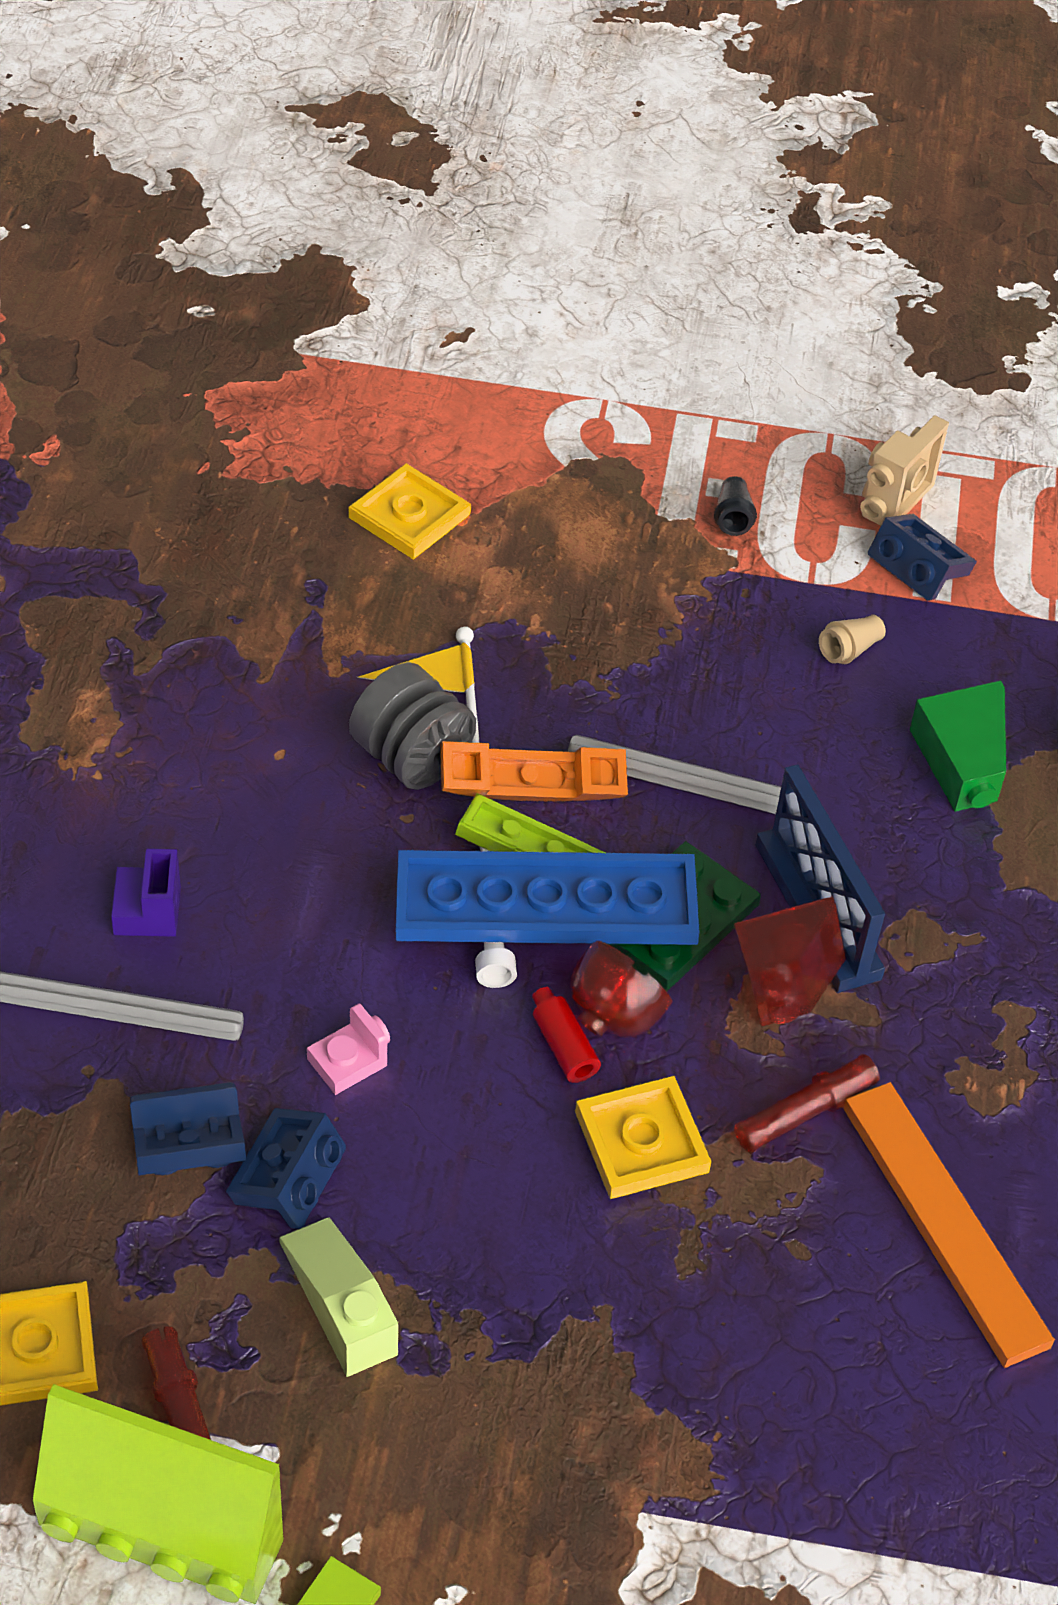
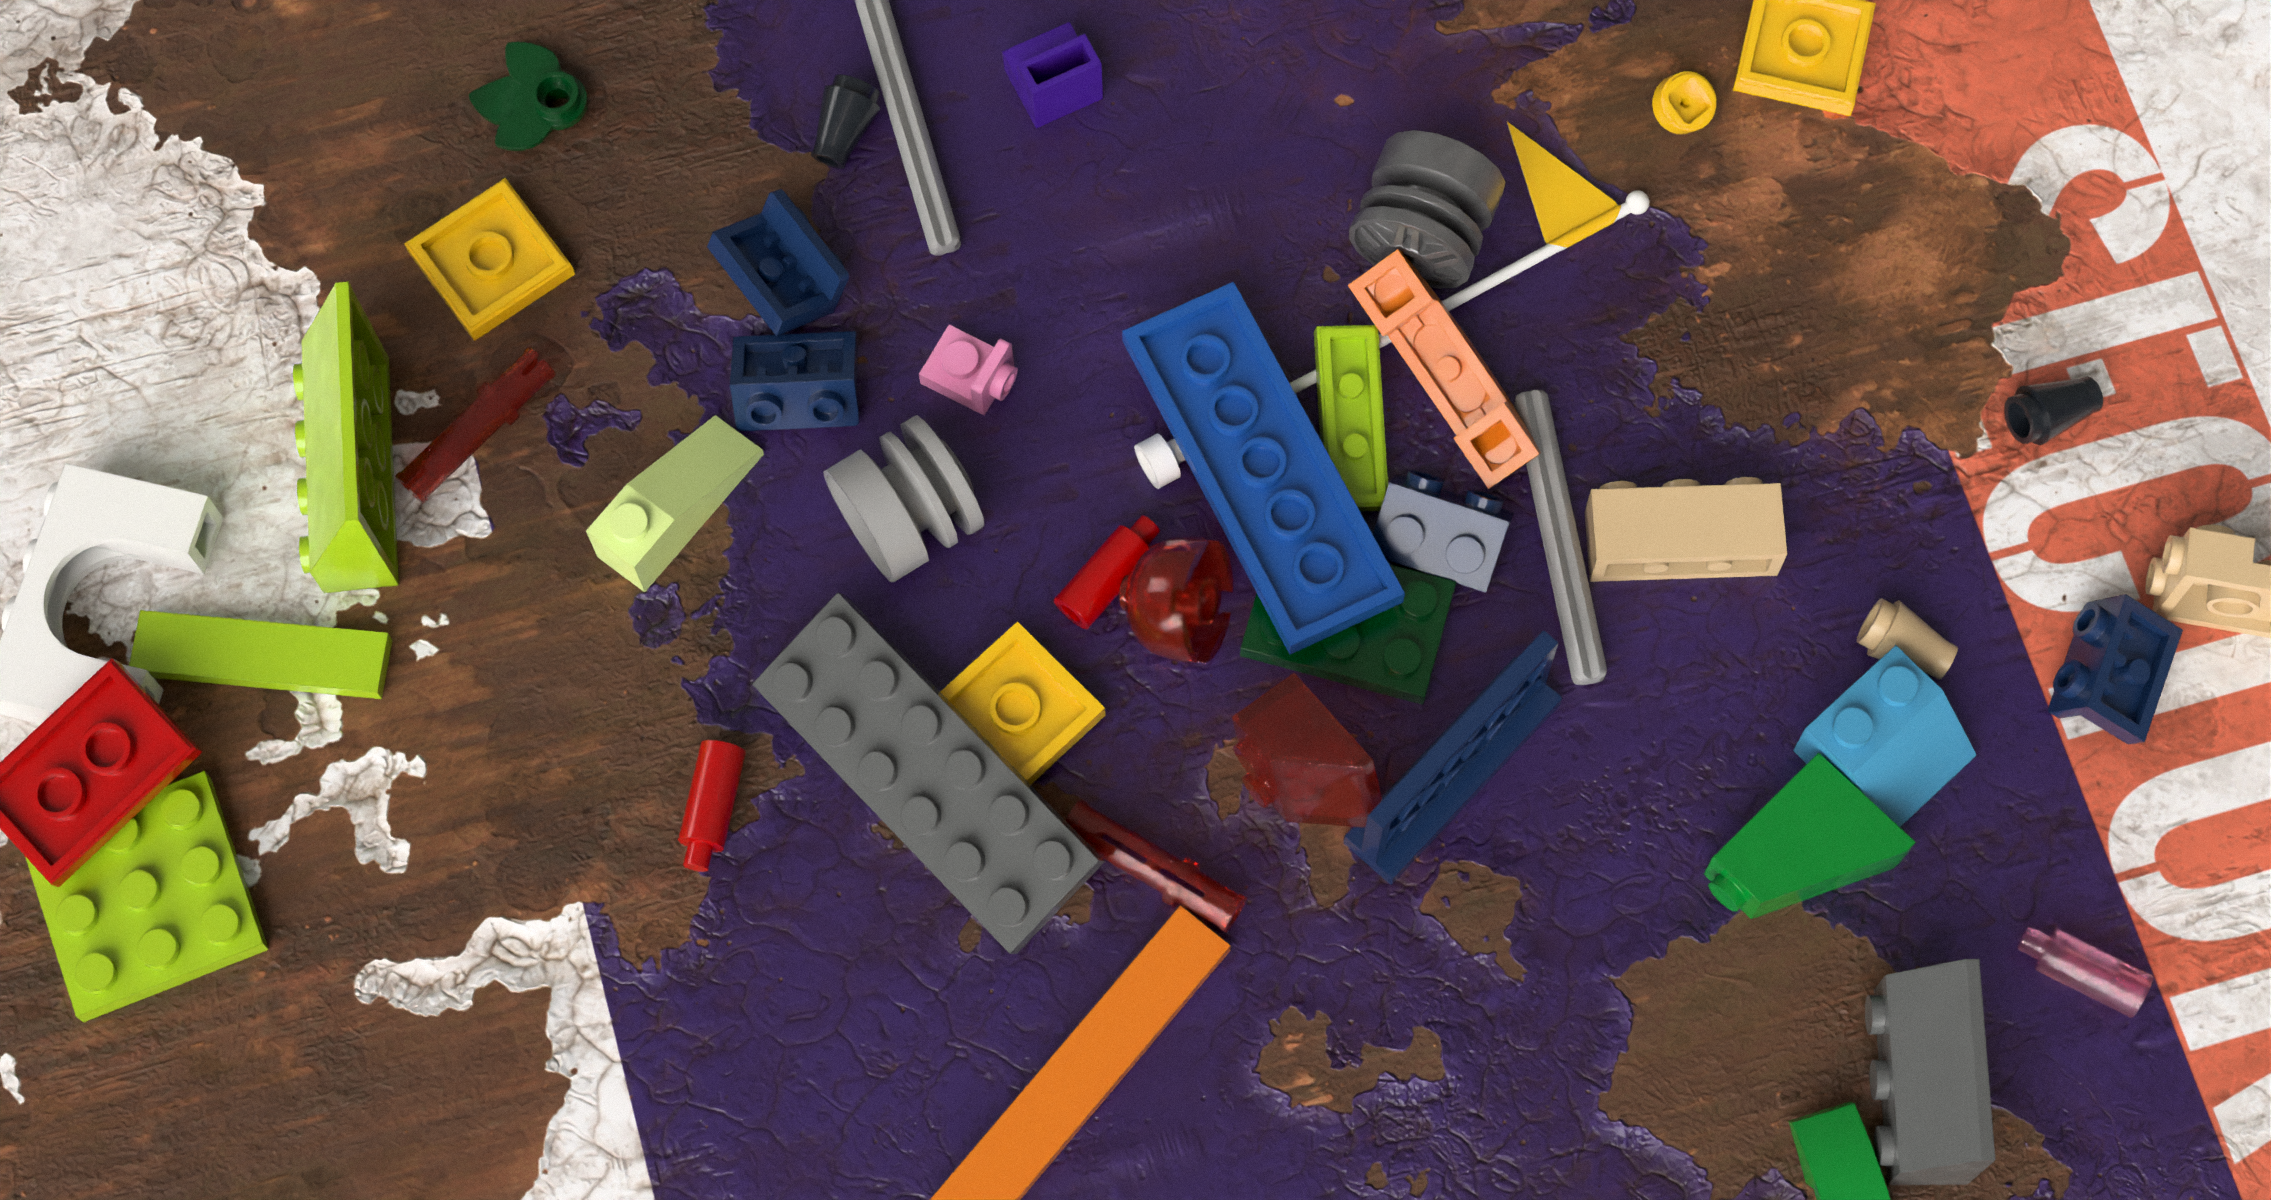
camera: 70 degrees right, 20 degrees up
none -> red cylinder [678,740,746,872]
none -> dark grey plate [752,593,1105,954]
none -> black cone [811,74,880,169]
none -> light grey wheel [823,415,985,582]
none -> bracket [1373,470,1514,593]
none -> tan brick [1584,477,1787,582]
none -> yellow tile [1652,71,1716,134]
none -> dark azure slope [1793,645,1976,827]

